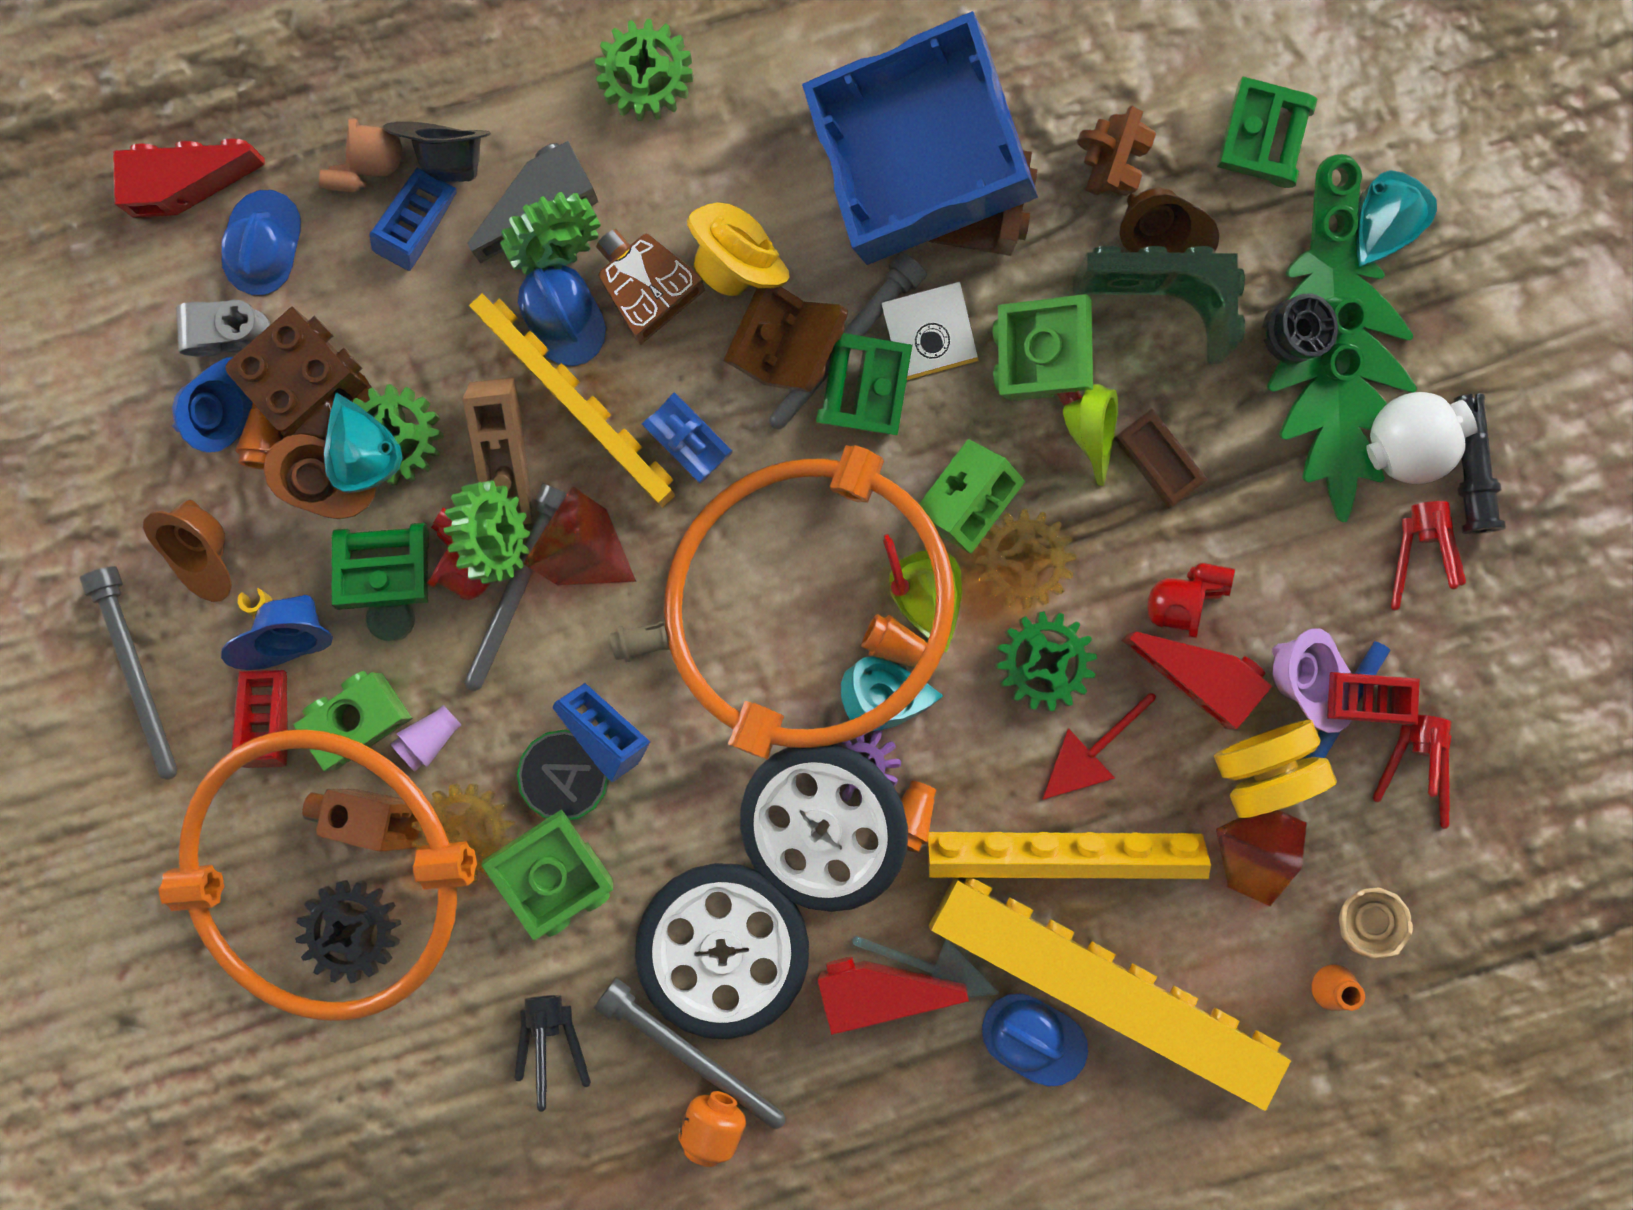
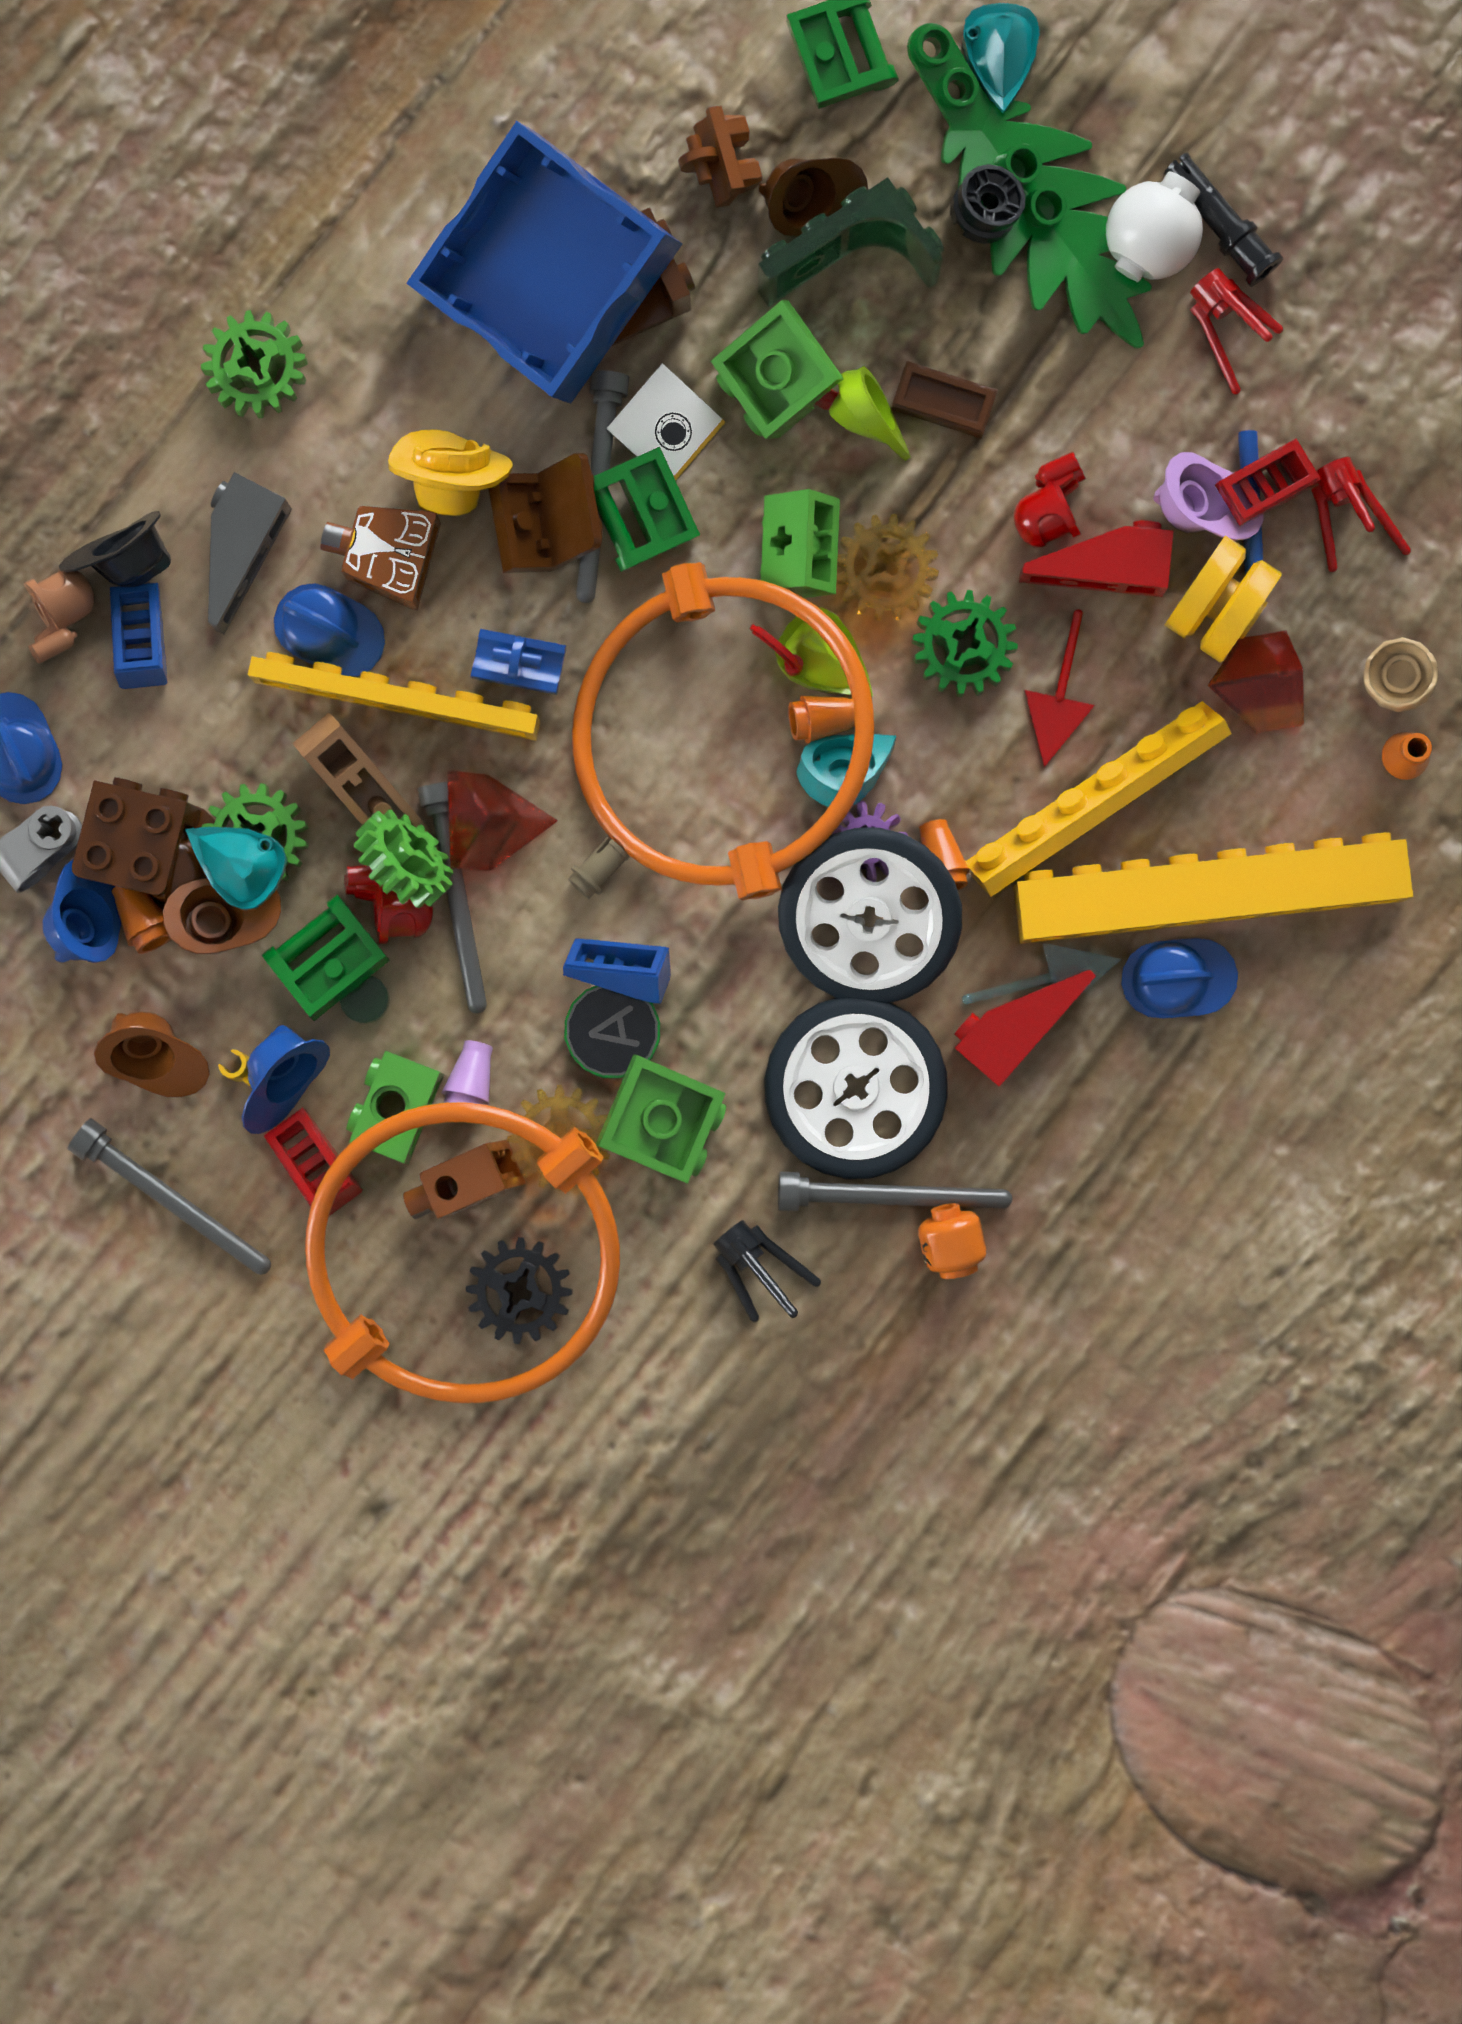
camera: 30 degrees left, 0 degrees up
bright green gear [500,192,601,275] -> none

